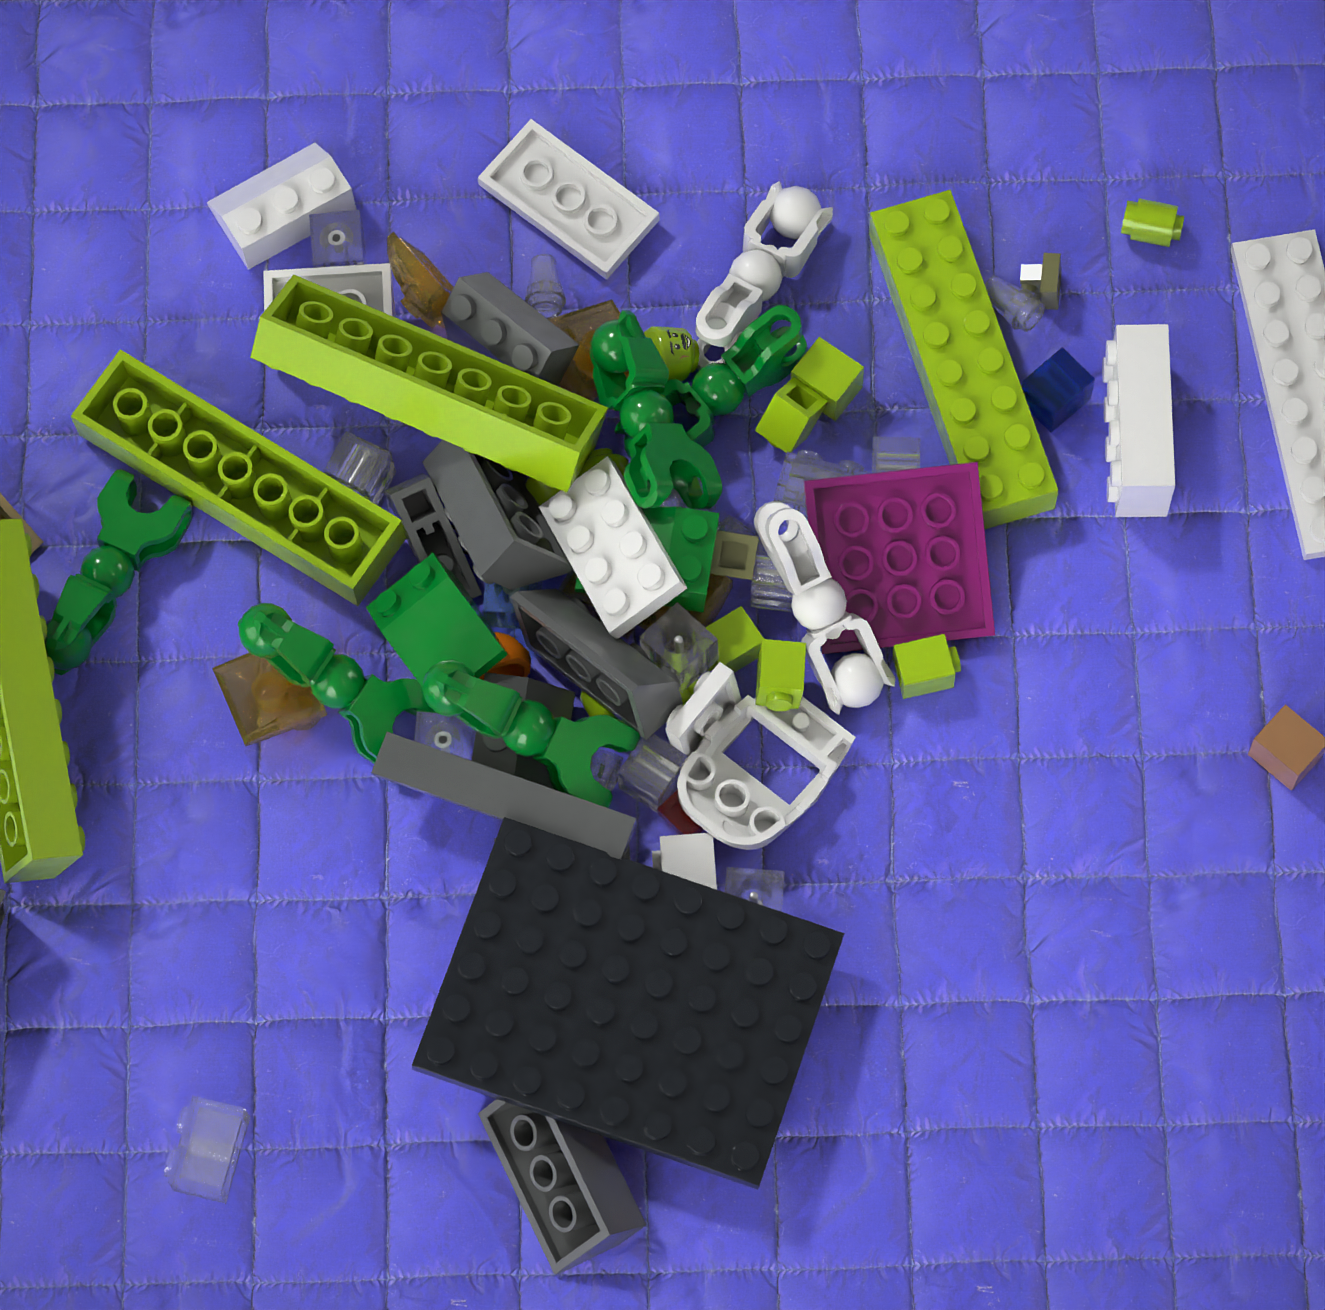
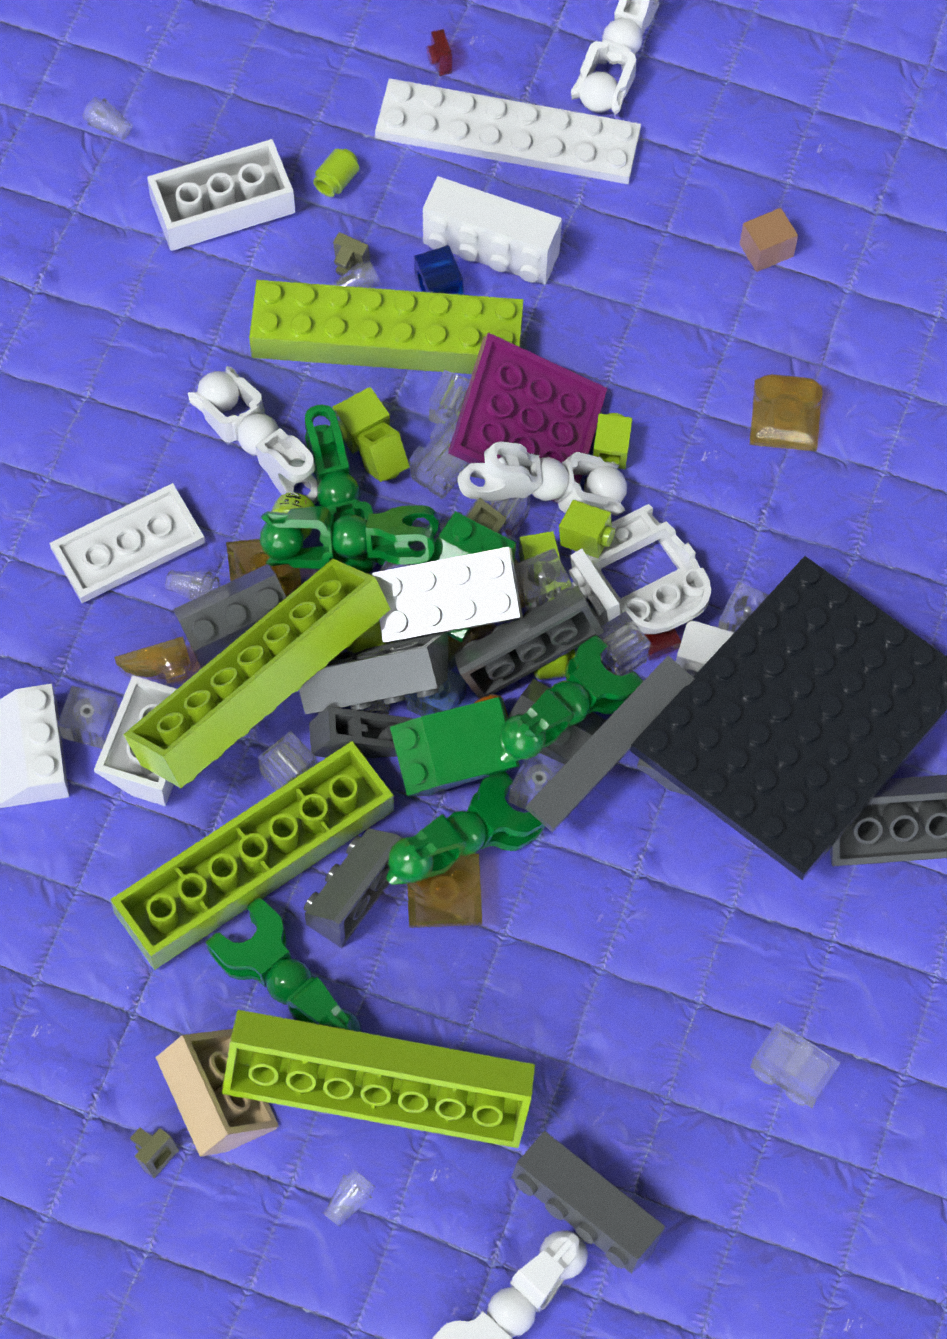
camera: 75 degrees left, 5 degrees down
none -> white brick [147,139,295,251]
none -> dark grey slope [304,828,402,948]
none -> clear yellow slope [749,374,823,451]

